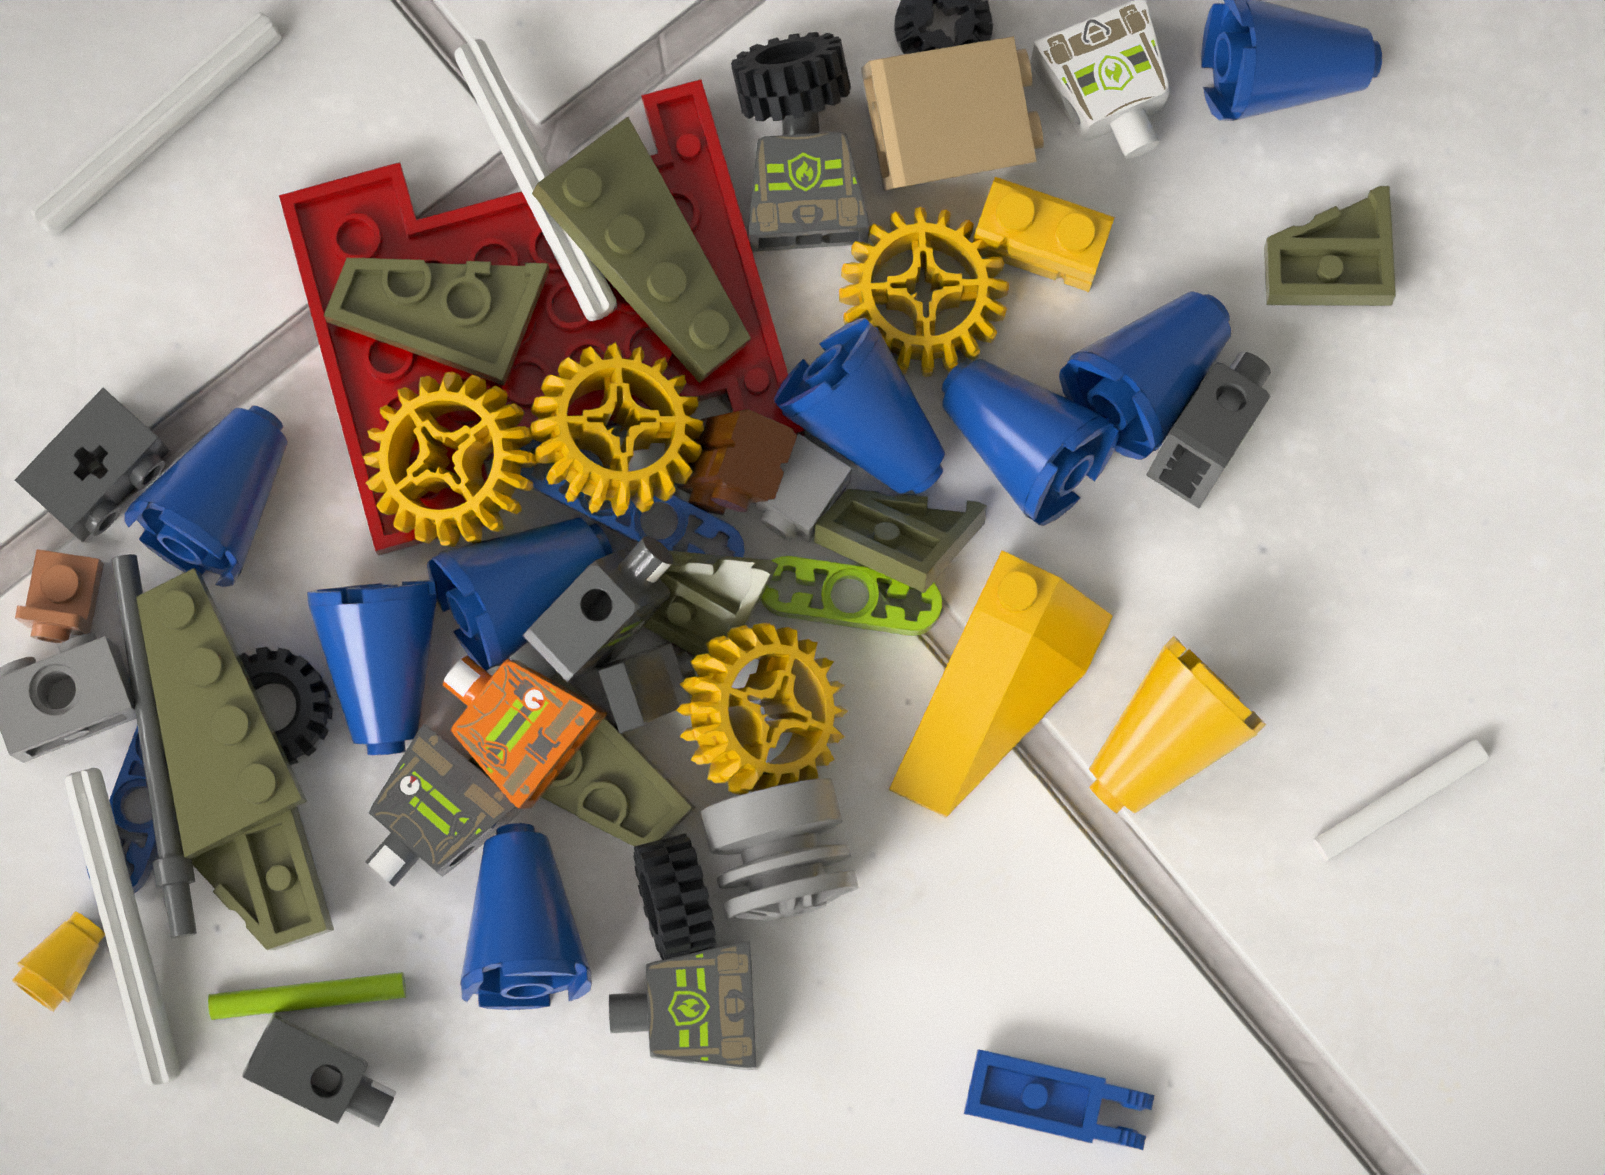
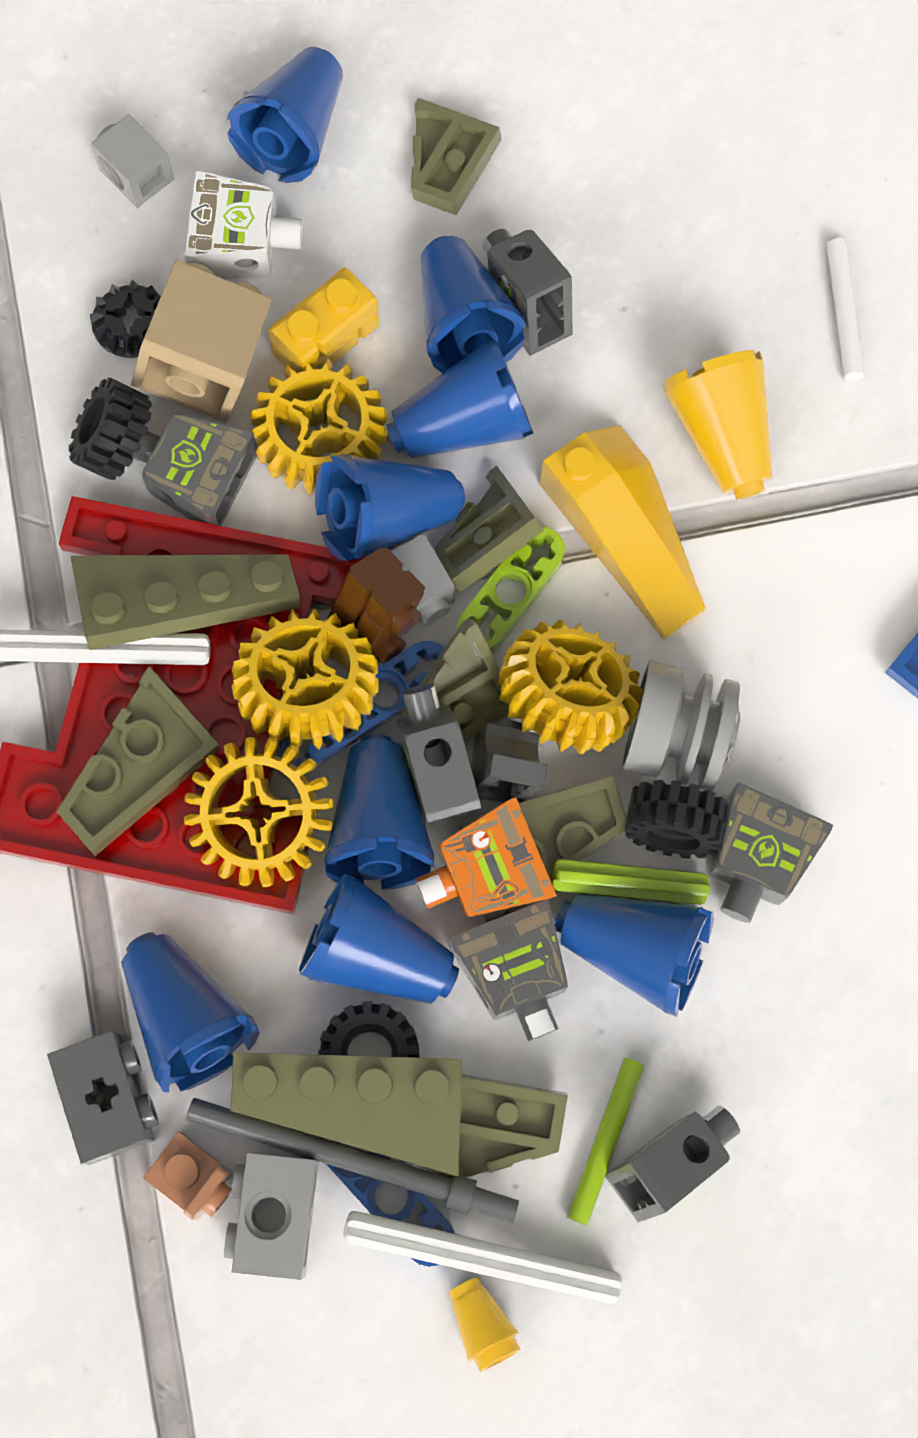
camera: 65 degrees left, 5 degrees down
none -> lime axle [550,859,710,905]

